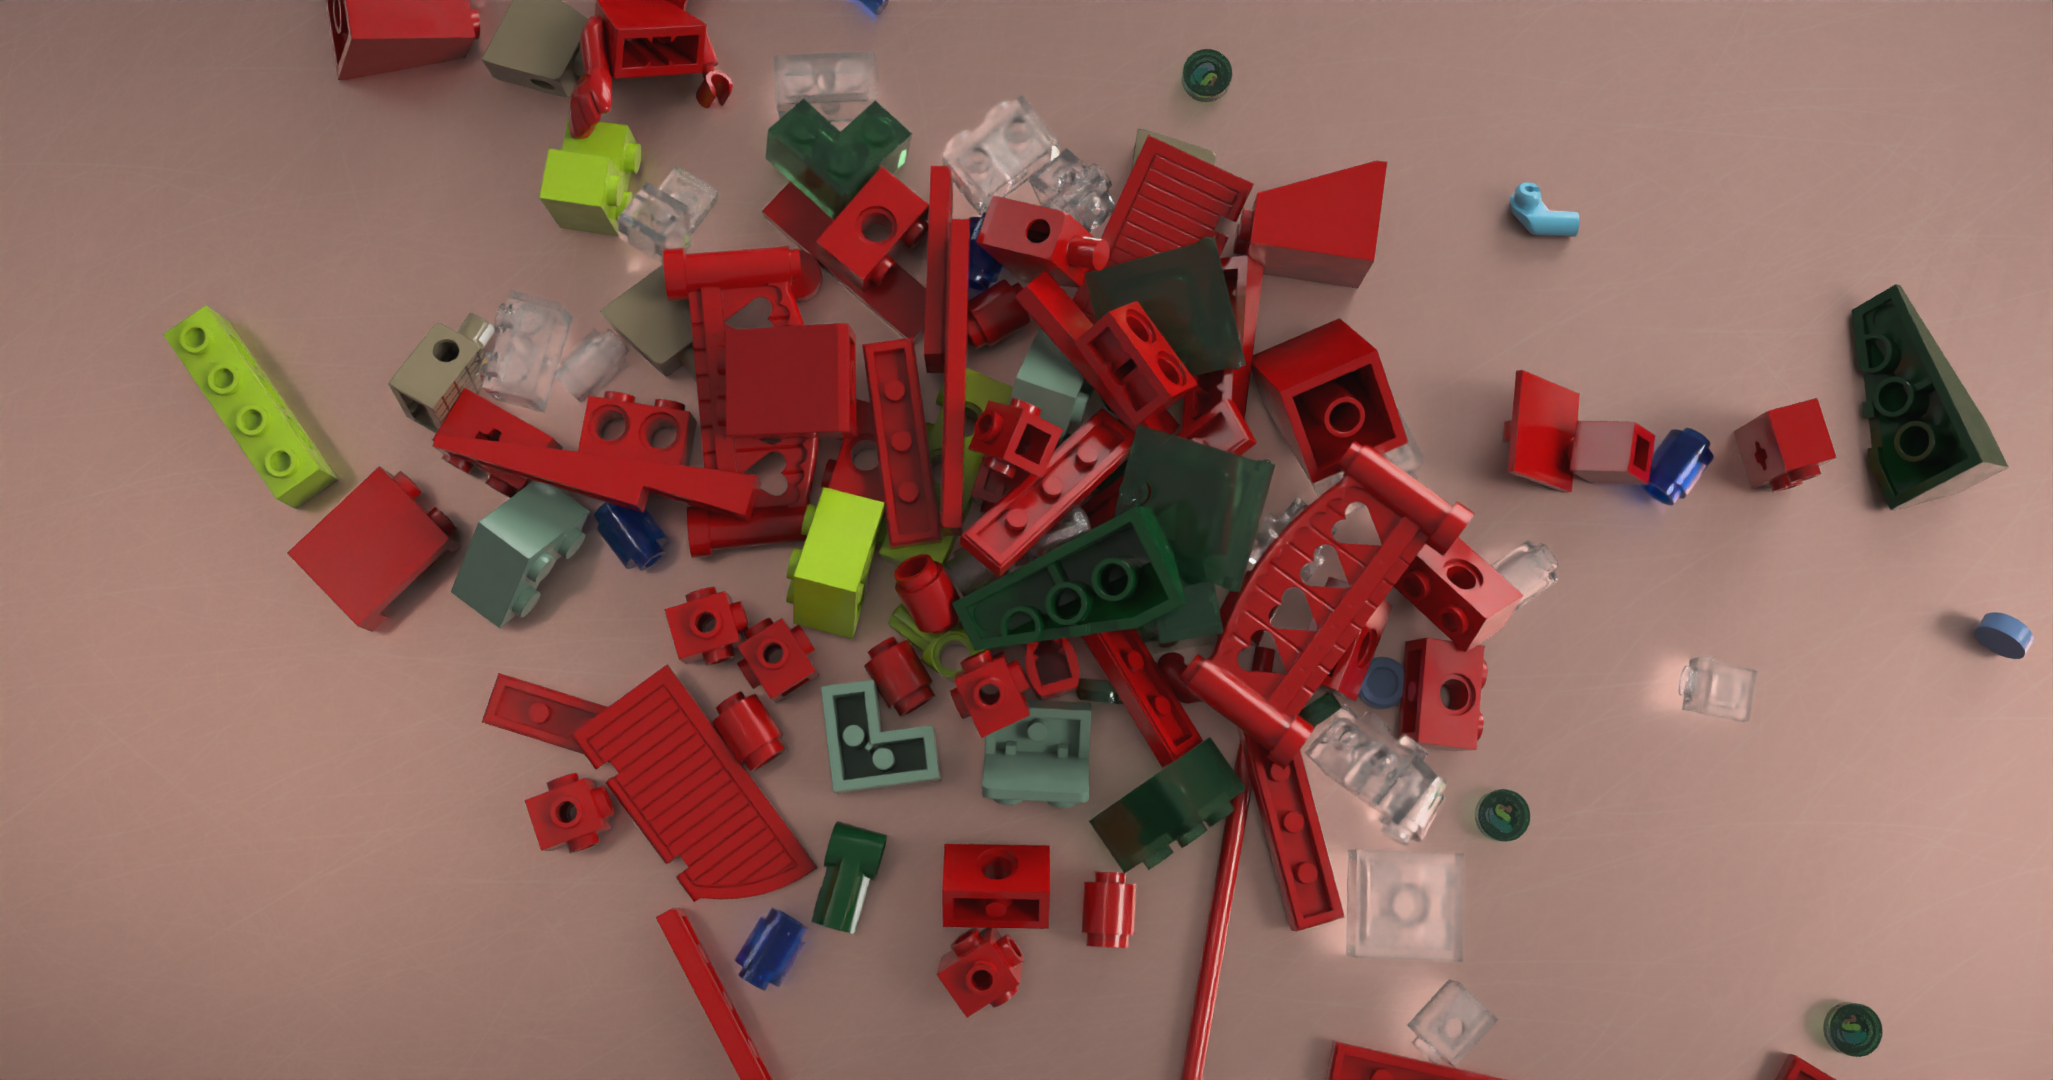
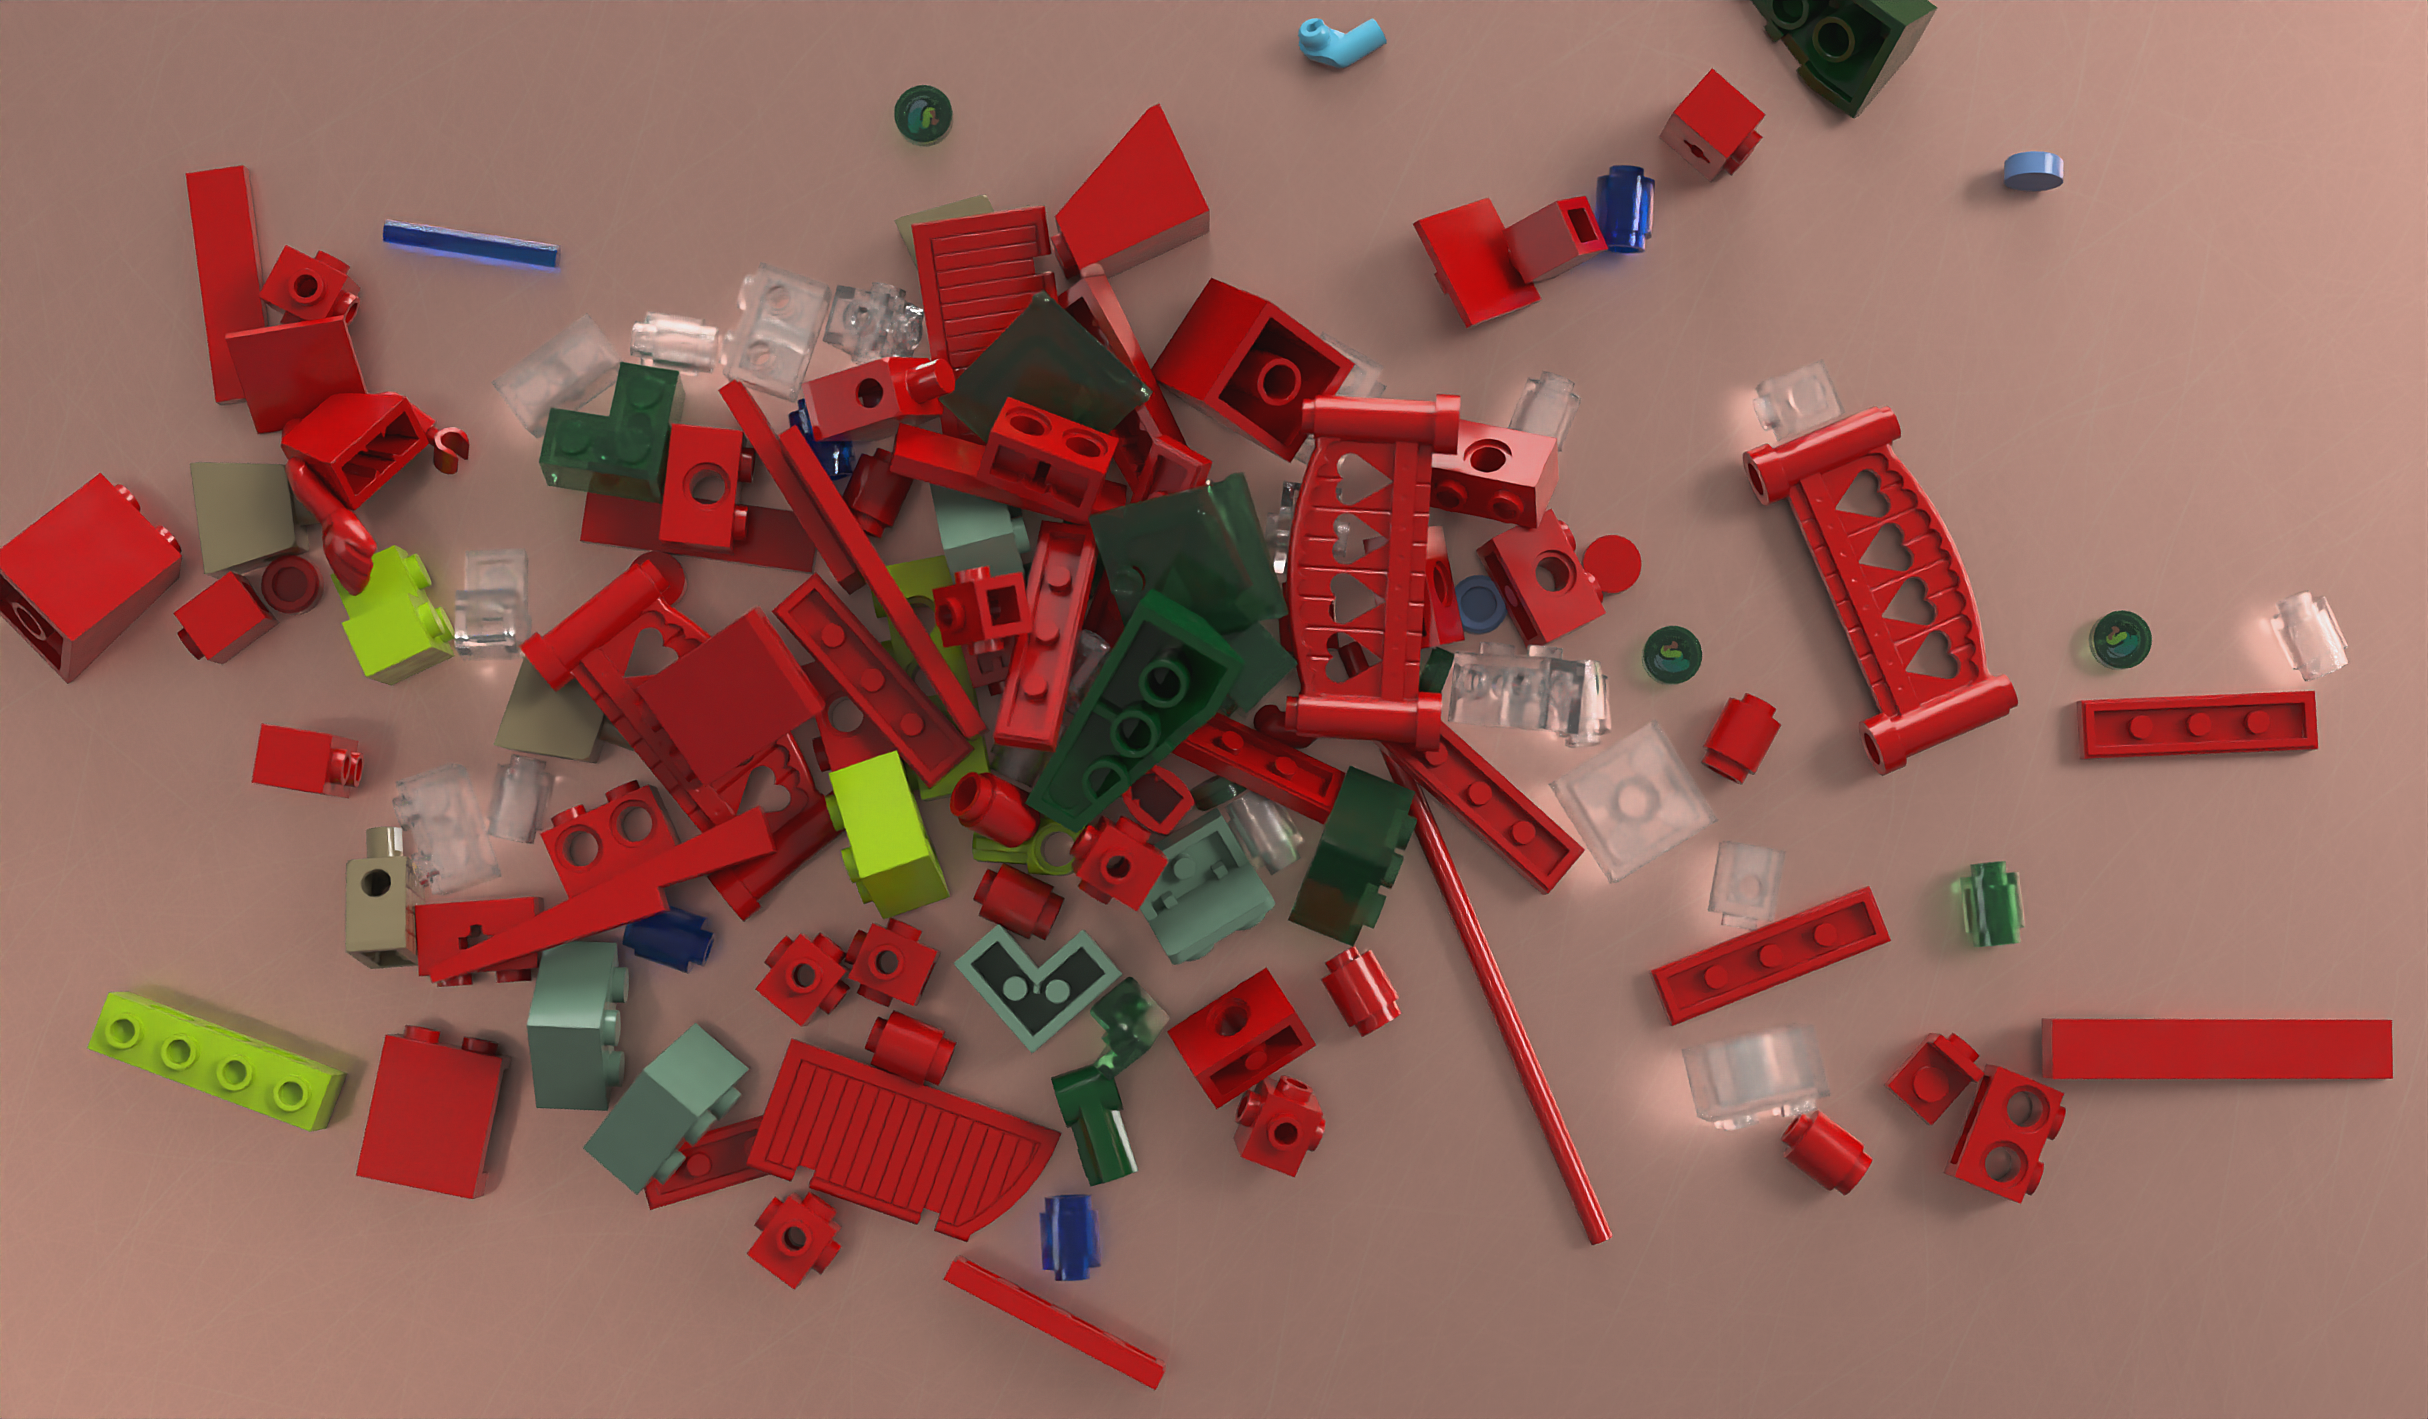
camera: 35 degrees left, 5 degrees up
none -> red brick [173,571,279,665]
none -> red brick [251,723,364,799]
none -> red tile [261,555,324,615]
none -> sand green brick [583,1023,749,1195]
none -> clear brick [630,311,719,377]
none -> clear green bracket [1090,977,1170,1081]
none -> clear brick [1224,791,1306,875]
none -> red tile [1581,535,1642,595]
none -> red brick [1701,693,1781,785]
none -> red piece [1743,406,2018,776]

